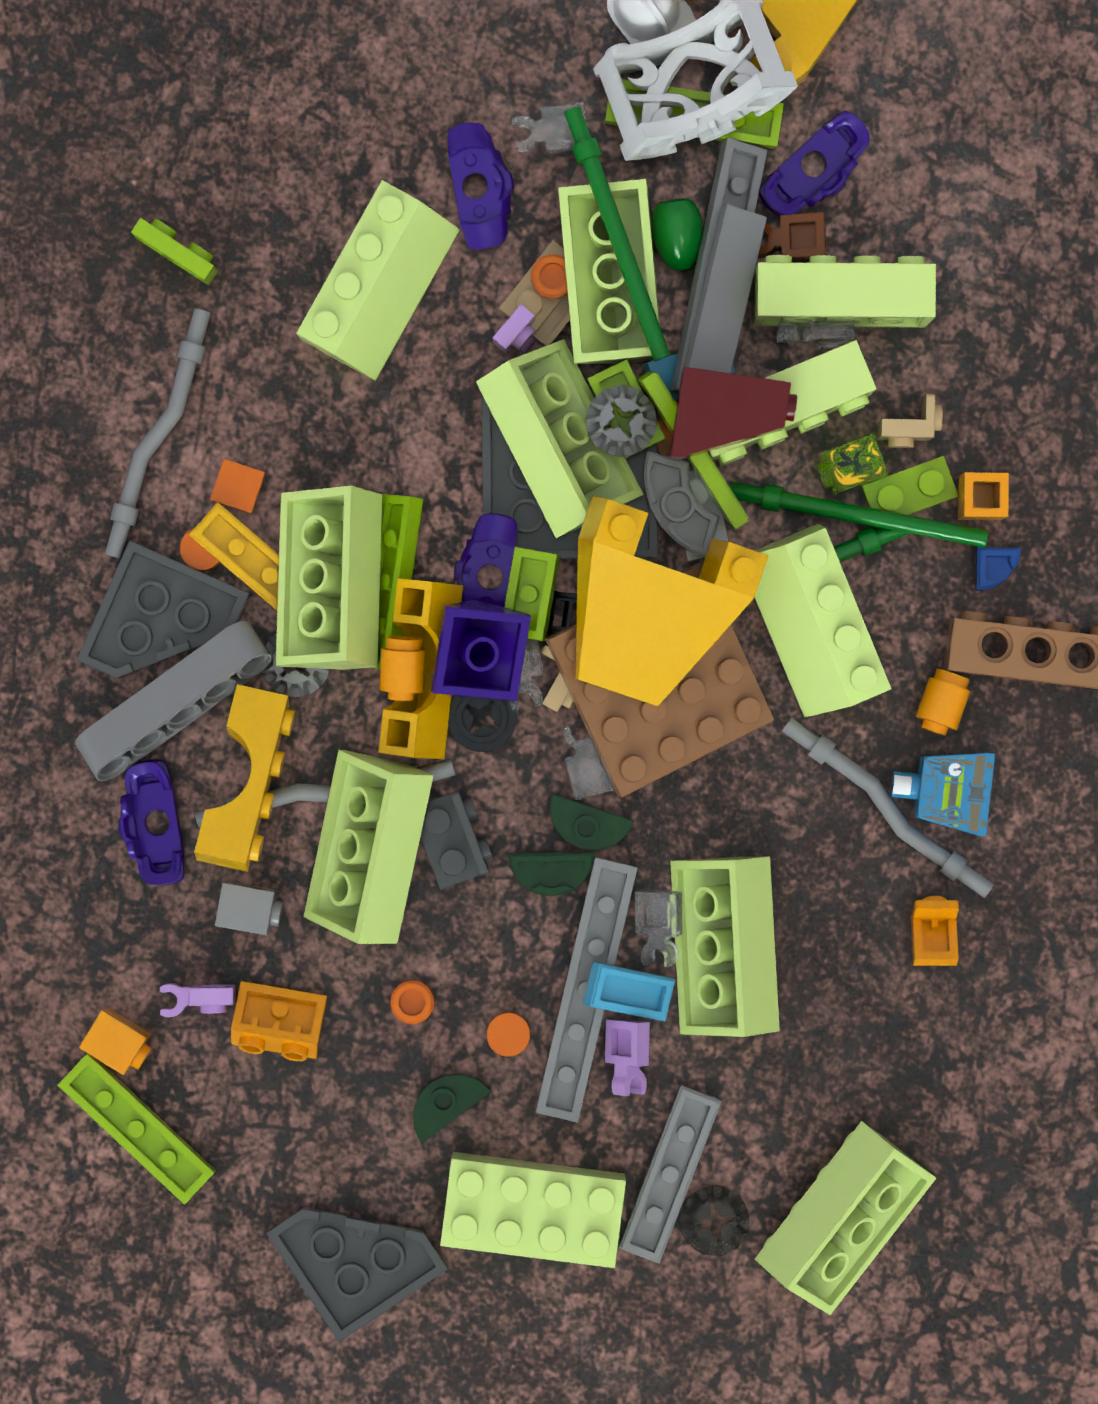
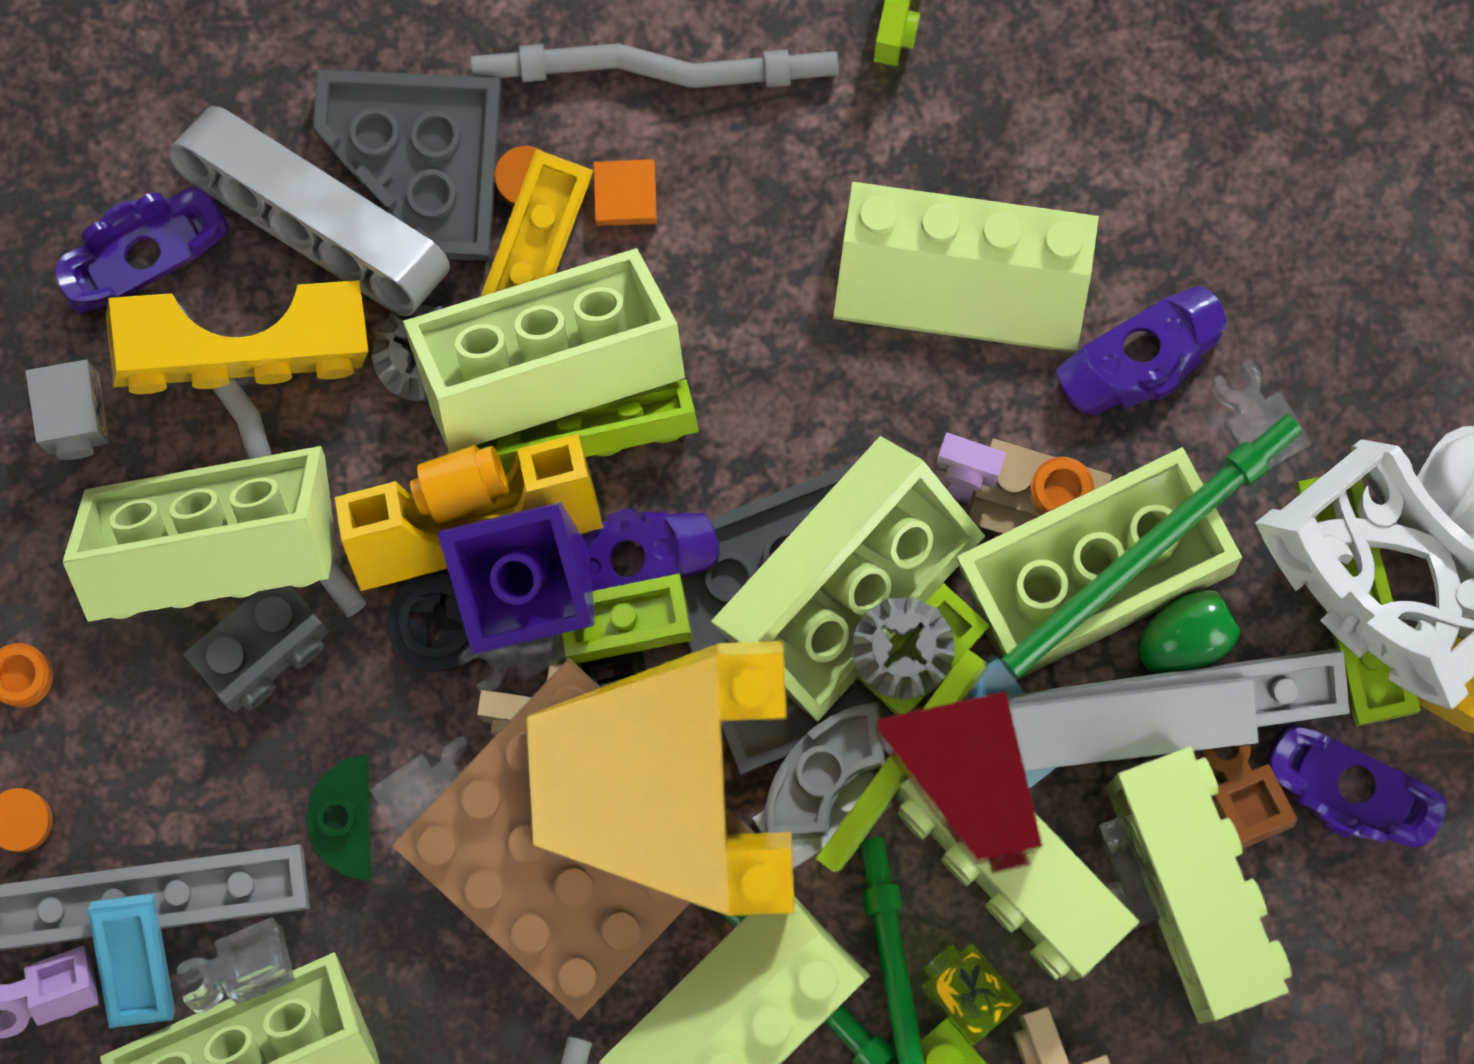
camera: 70 degrees right, 10 degrees down
dark green plate [508,852,595,897] -> none

